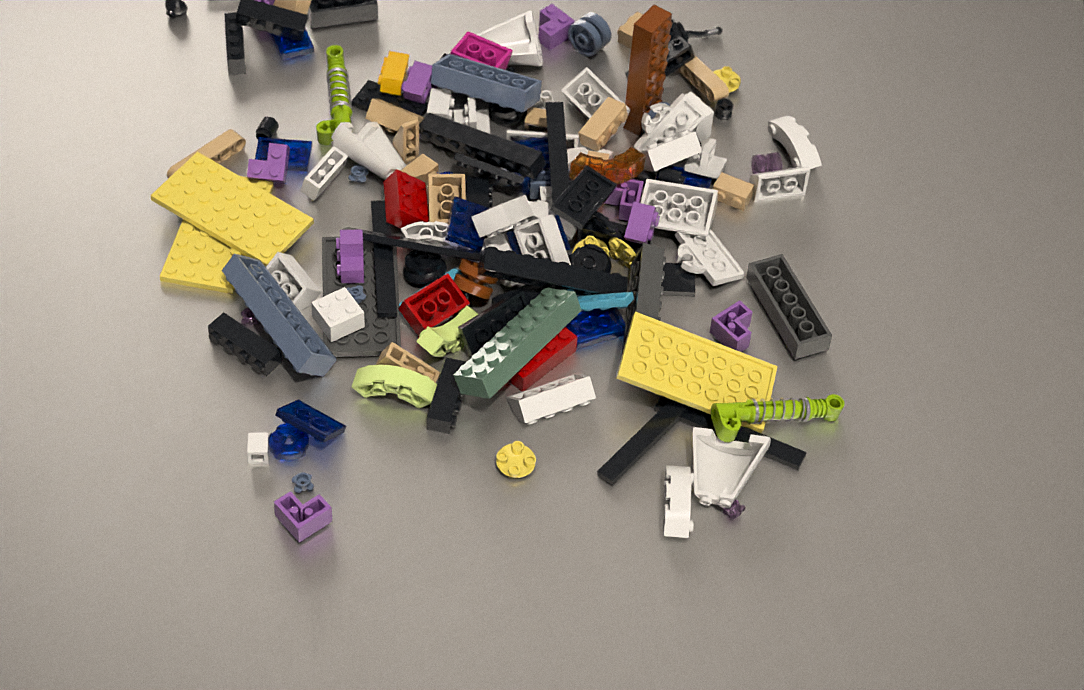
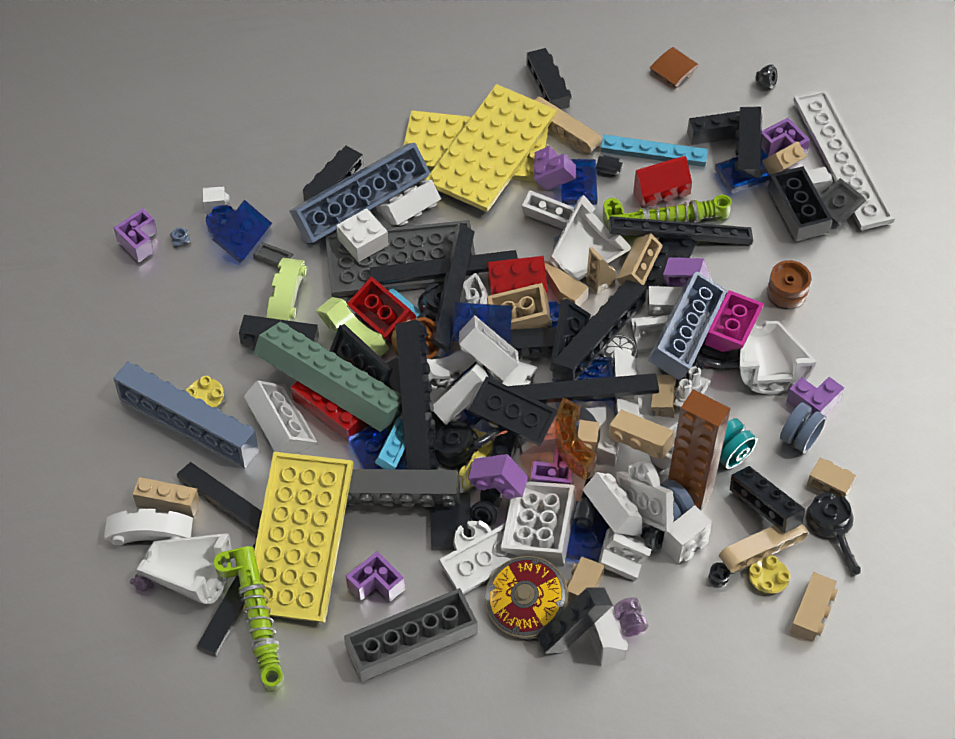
camera: 90 degrees right, 5 degrees up
medium lavender brick [336,229,364,283] -> none
sand blue plate [346,285,366,304] -> none
tan slope [376,342,440,383] -> none
yellow brick [378,51,410,95] -> none
white brick [768,116,822,169] -> none
none -> sand blue brick [113,361,259,468]
none -> tan brick [133,477,200,518]
none -> dark grey tile [253,242,295,268]
none -> black brick [470,500,497,527]
none -> dish [485,556,569,639]
none -> black brick [526,48,572,109]
none -> black brick [536,587,613,653]
none -> medium azure plate [601,134,708,167]
none -> black tile [608,216,754,245]
none -> red slope [633,156,692,208]
none -> dark orange slope [650,47,699,88]
none -> teal wheel [719,418,758,469]
none -> dark orange wheel [767,260,812,308]
none -> tan brick [790,572,838,642]

